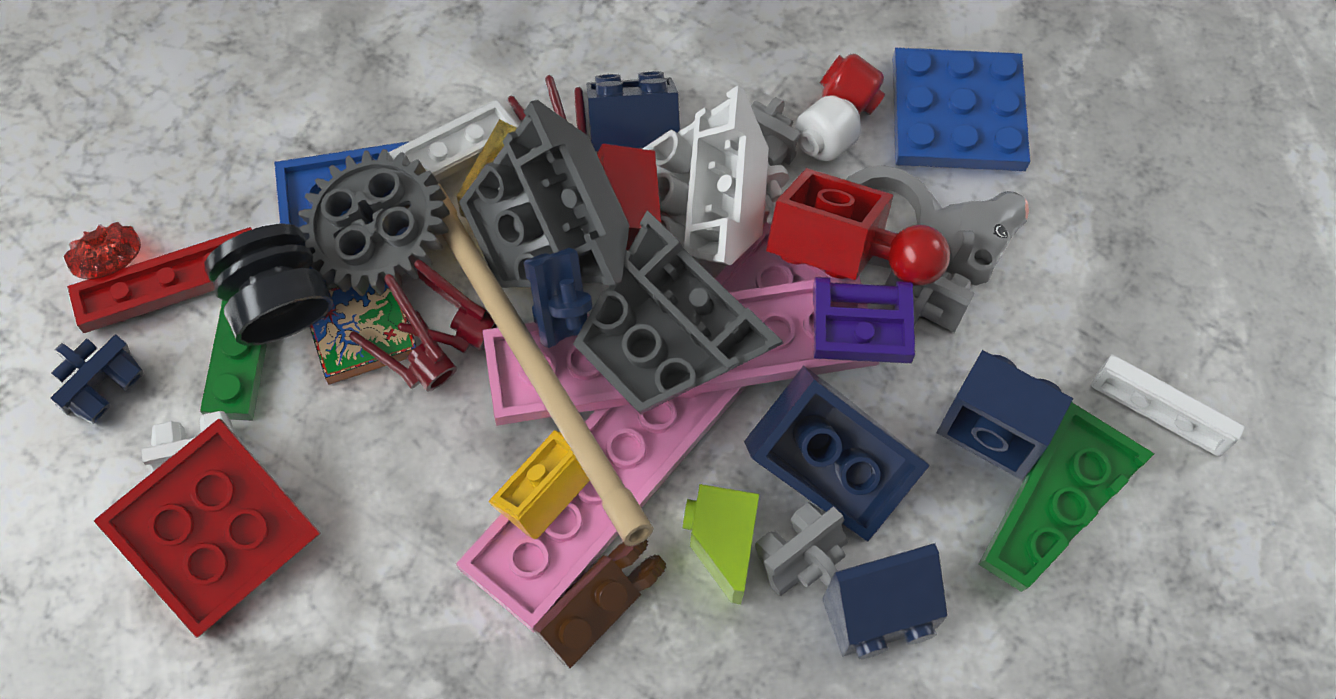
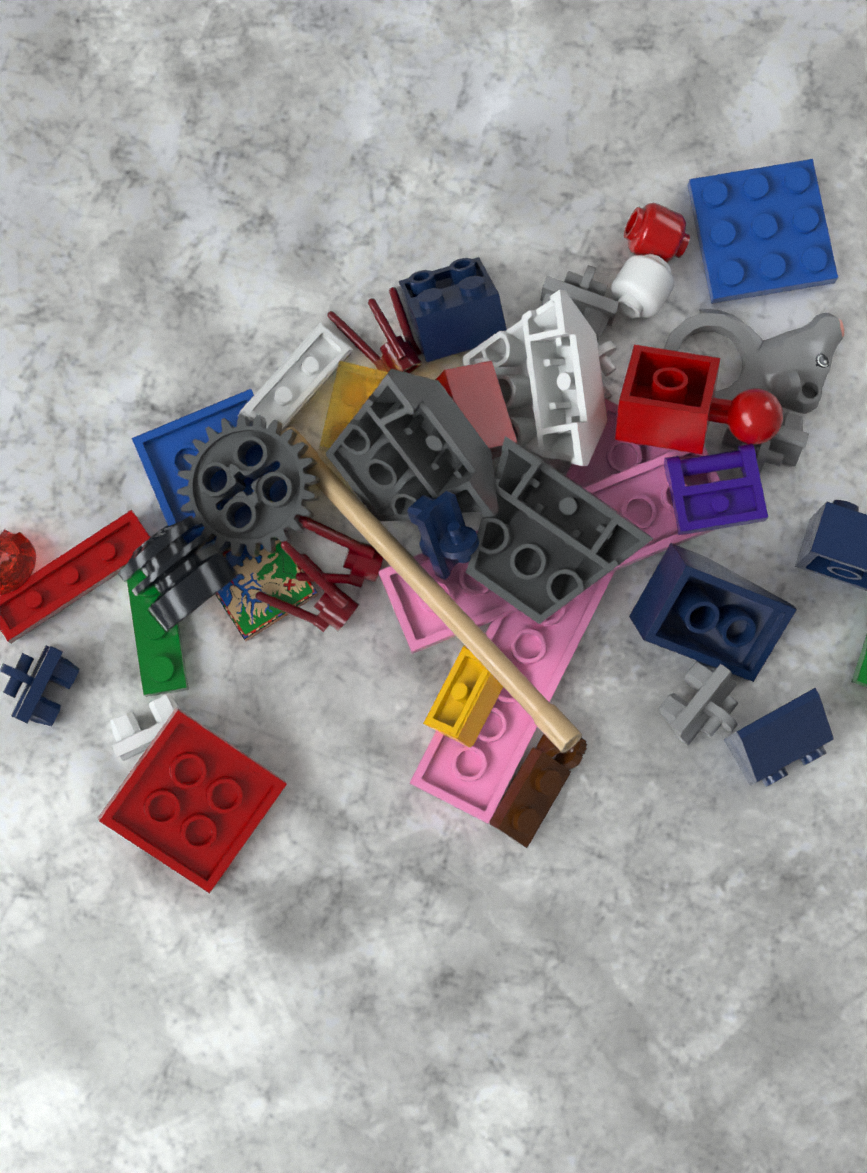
camera: 10 degrees left, 15 degrees up
lime slope [682,484,759,604] -> none

